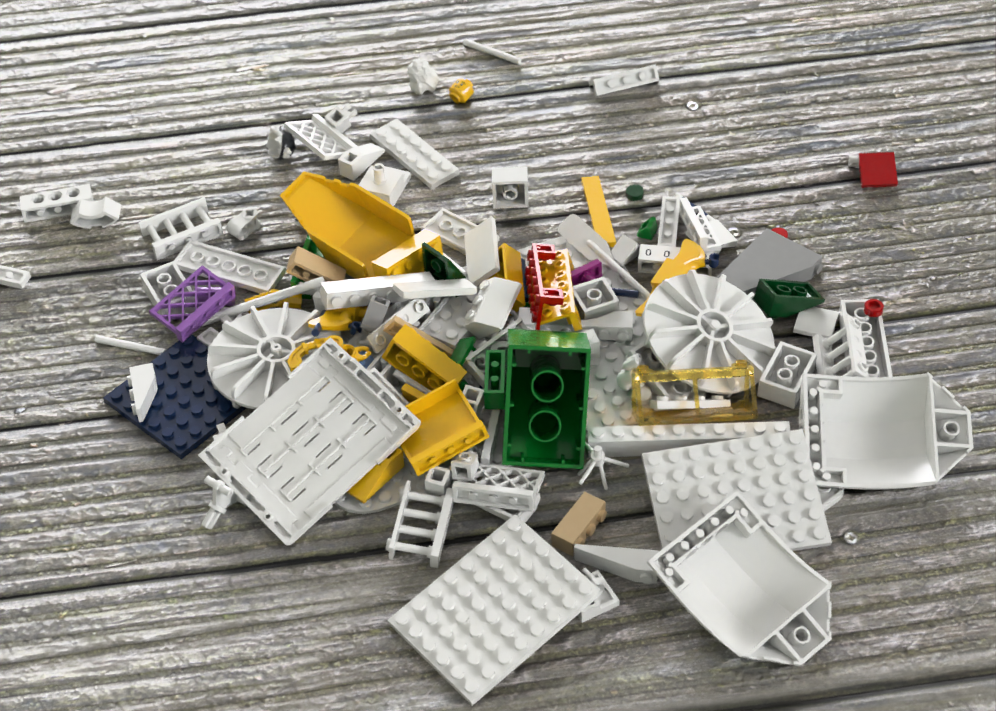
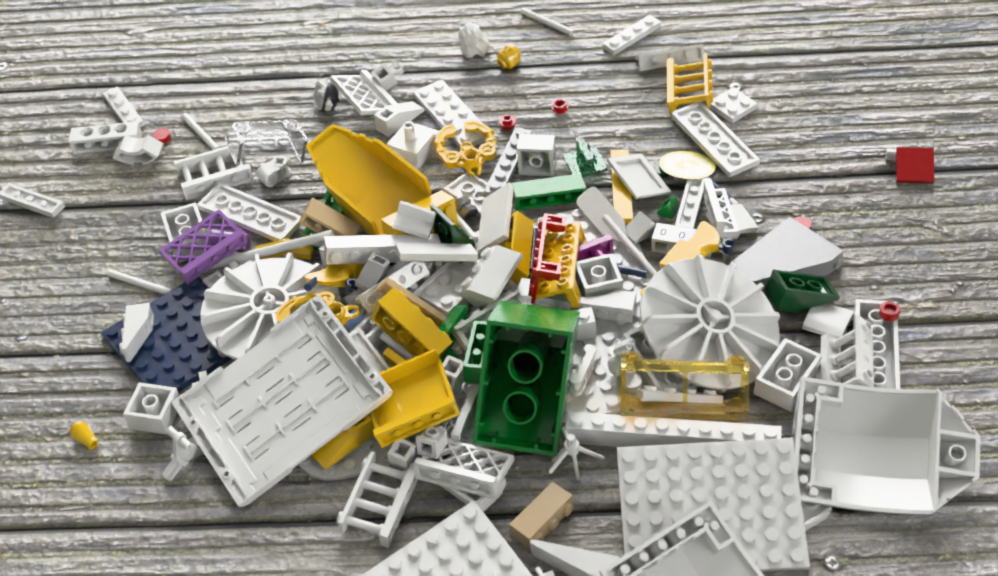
camera: 10 degrees right, 0 degrees up
none -> yellow cone [69,421,99,450]
none -> white plate [103,87,144,127]
none -> white brick [123,383,179,435]
none -> tile [153,128,171,143]
none -> white bar [182,113,220,150]
none -> clear windscreen [225,119,308,166]
none -> white panel [392,201,436,240]
none -> yellow piece [433,120,497,177]
none -> flat silver wheel [455,196,478,221]
none -> plate [484,128,532,197]
none -> plate [499,115,516,130]
none -> brick [511,174,586,211]
none -> red plate [552,99,569,114]
none -> clear green bracket [563,136,607,177]
none -> white plate [570,344,597,396]
none -> white plate [603,15,661,55]
none -> white piece [607,154,671,199]
none -> piece [659,151,715,179]
none -> yellow fence [667,53,714,115]
none -> white plate [671,102,760,178]
none -> white plate [710,87,757,124]

